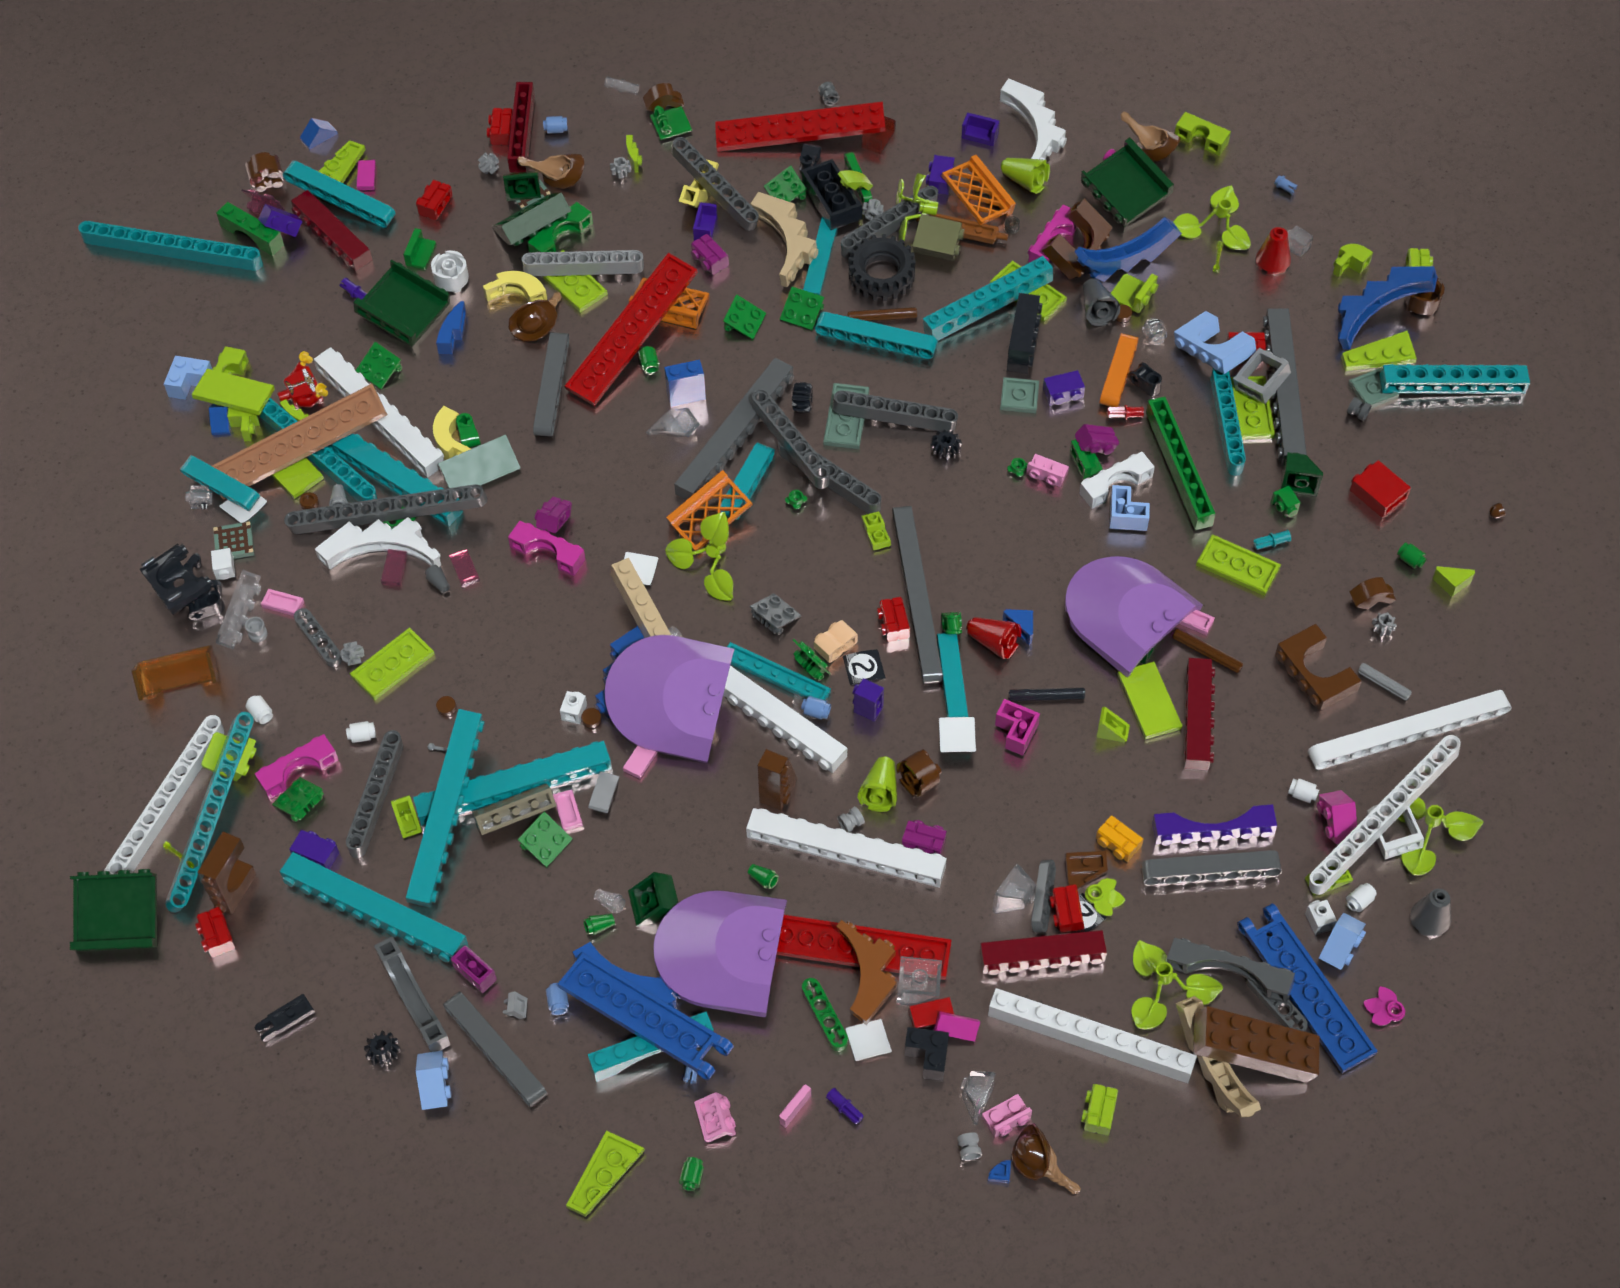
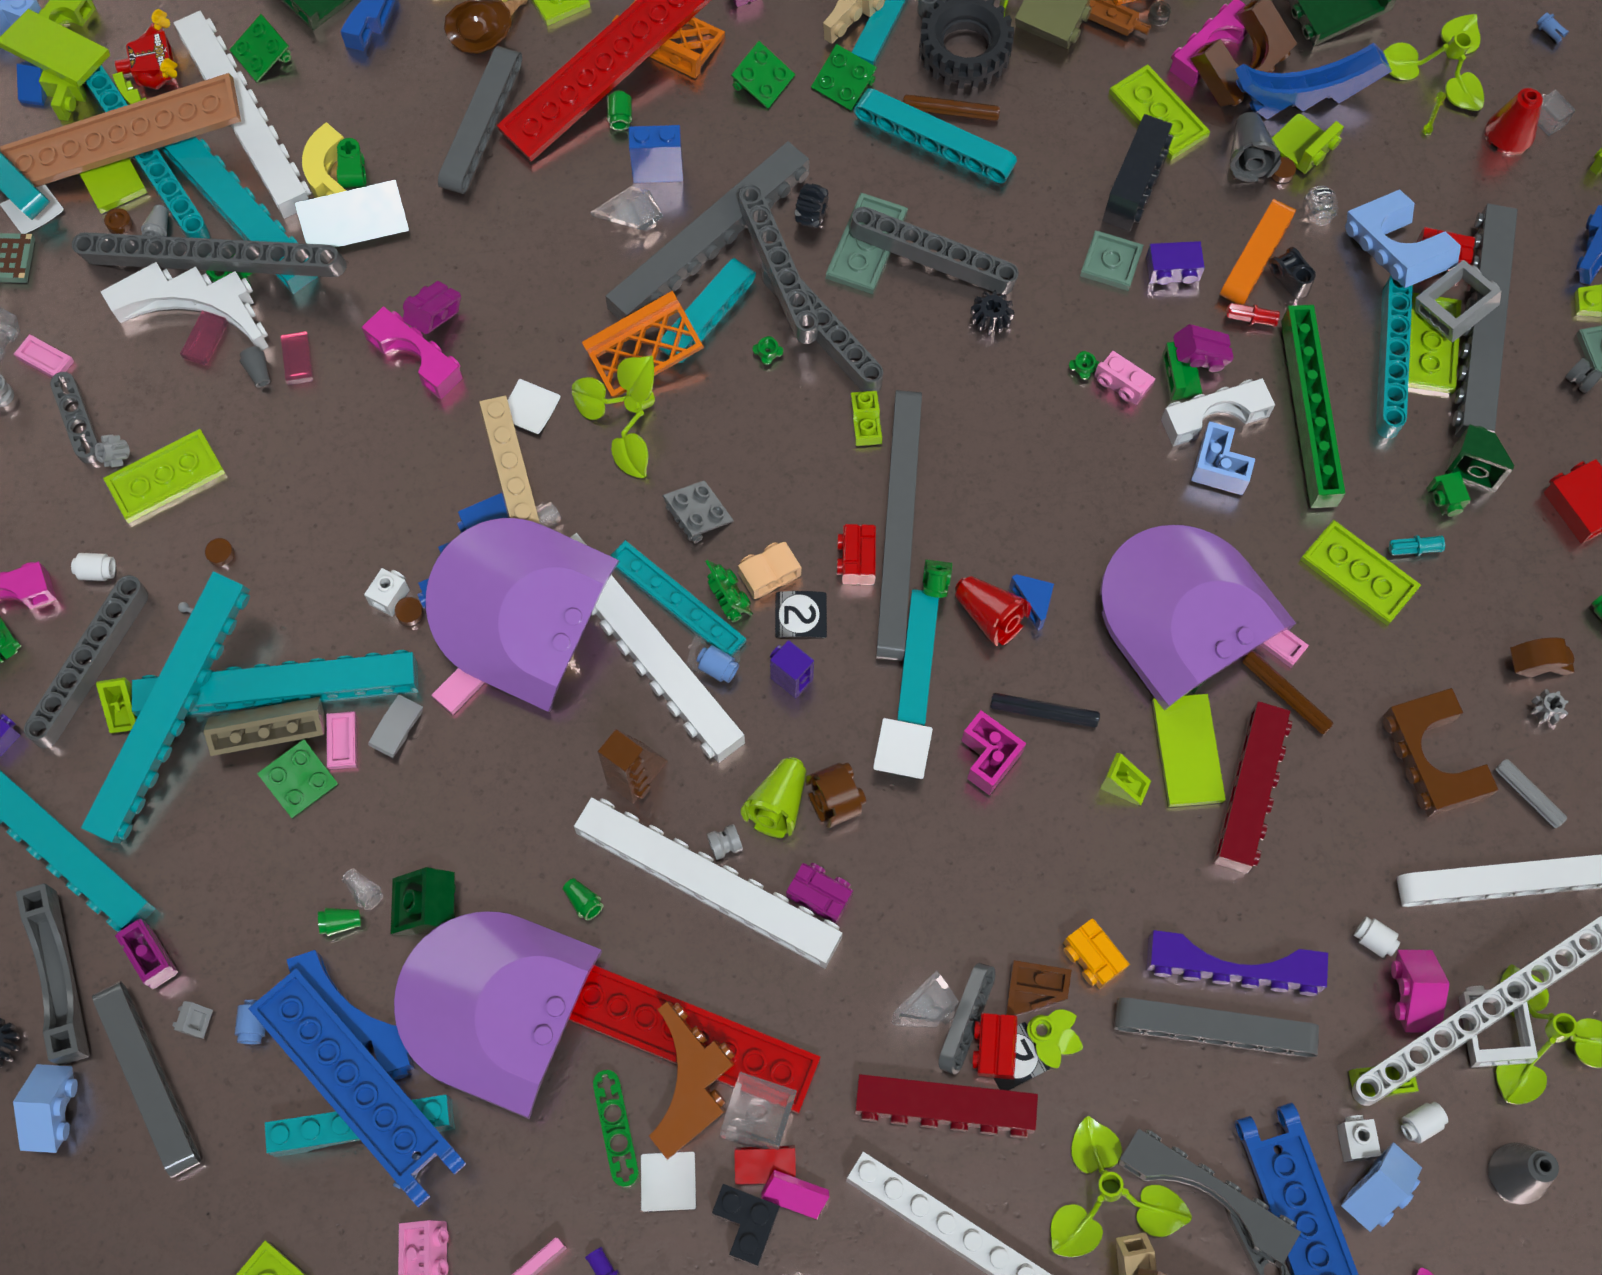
camera: 10 degrees right, 10 degrees up
teal brick [923,256,1053,341] -> none

